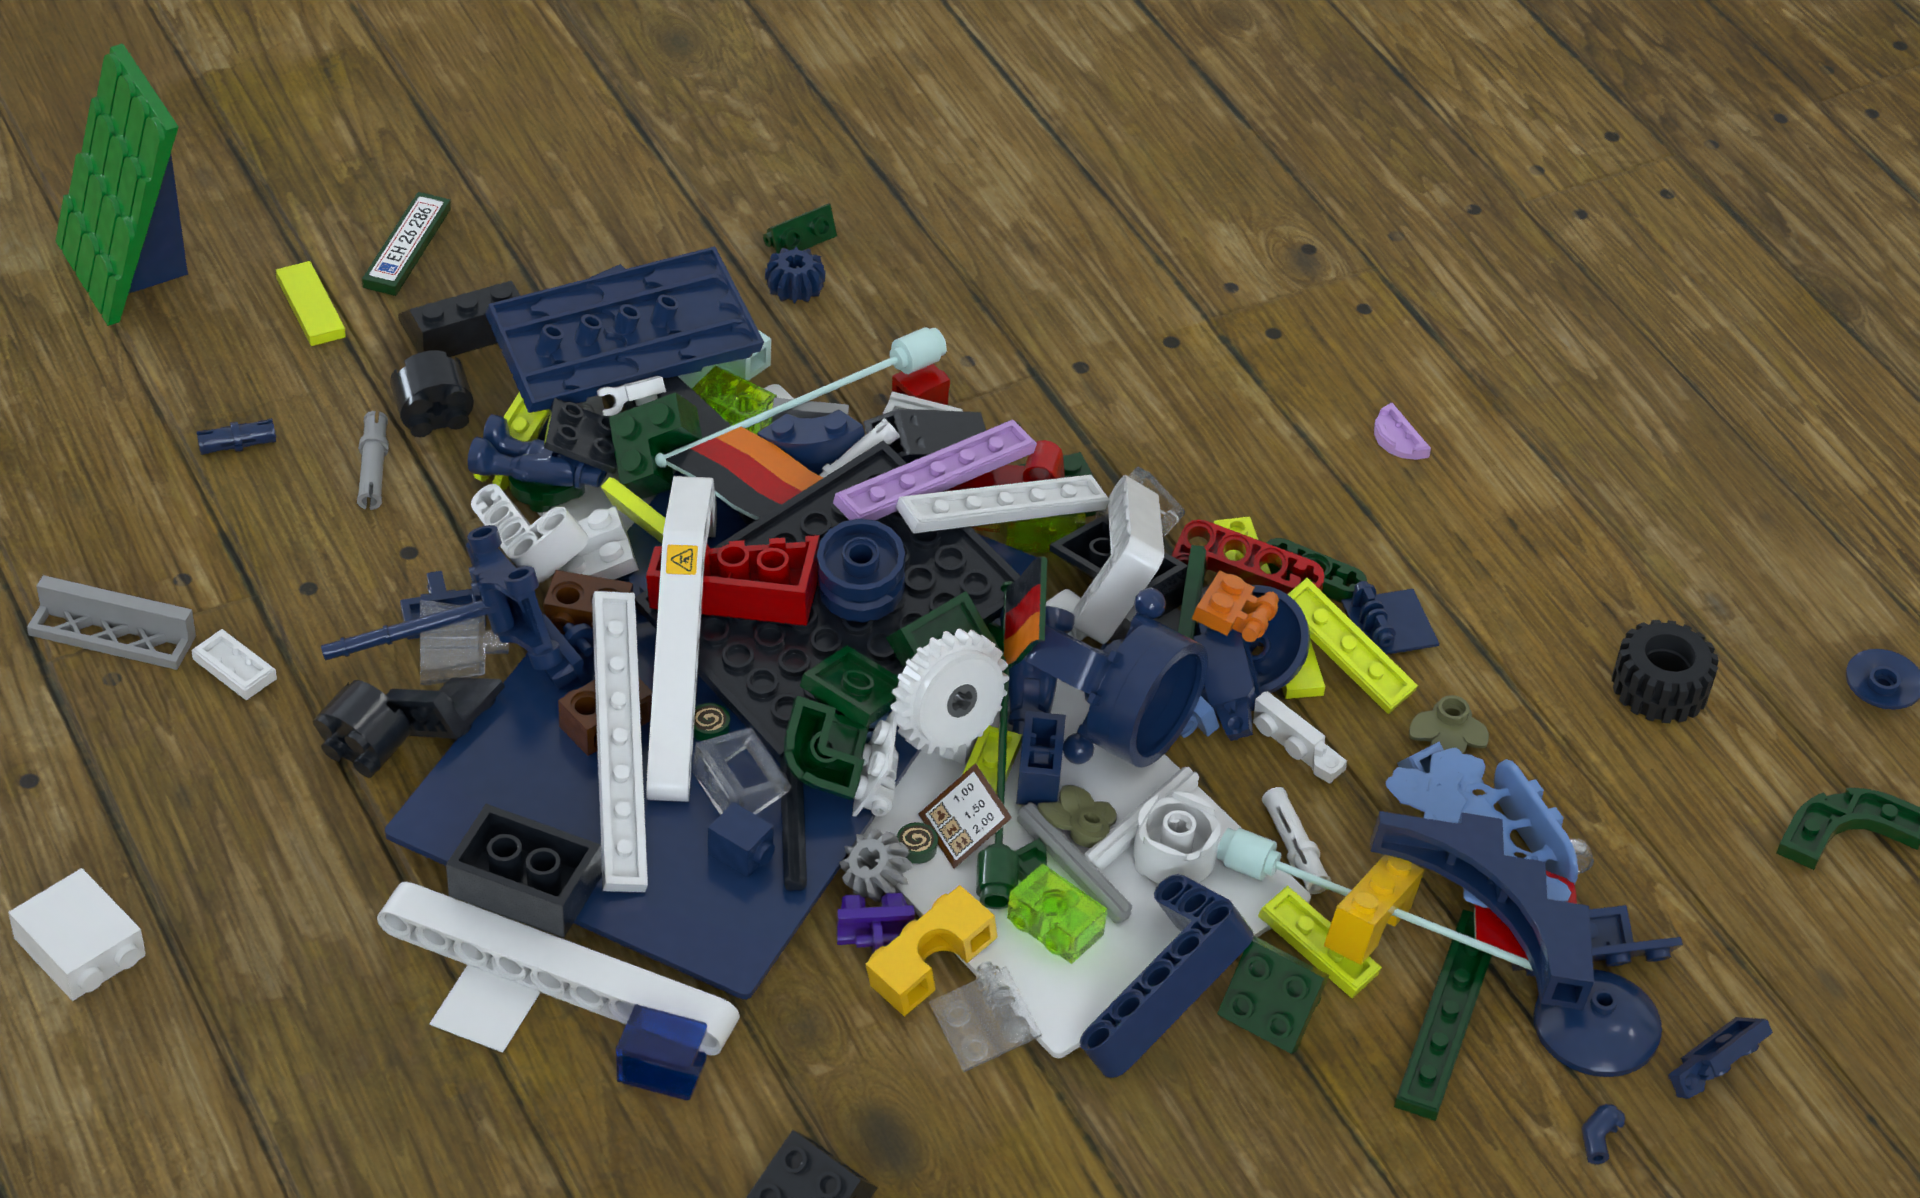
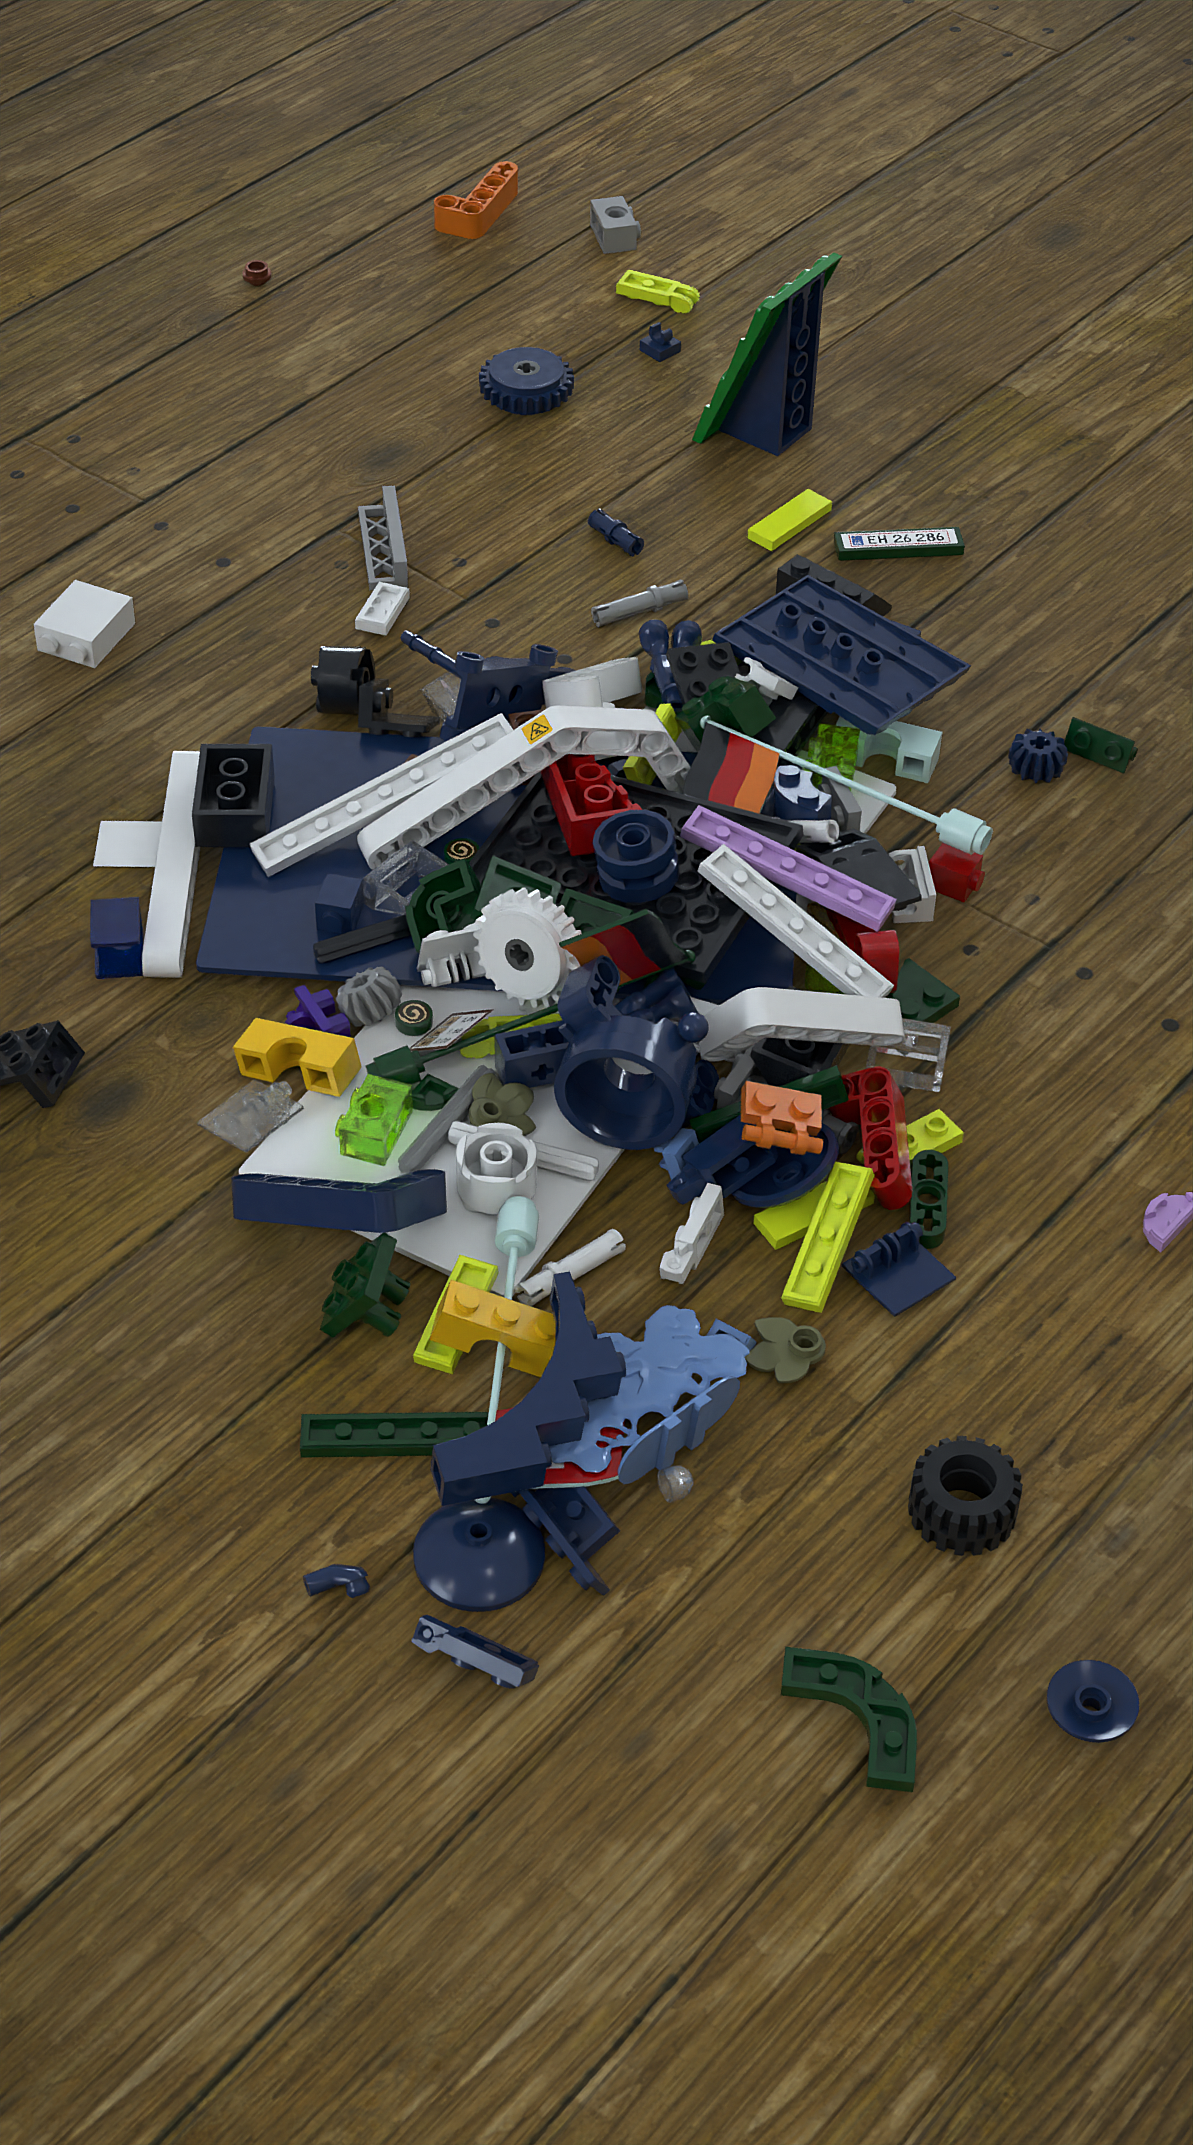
camera: 70 degrees right, 0 degrees up
black brick [390,350,474,437] -> none

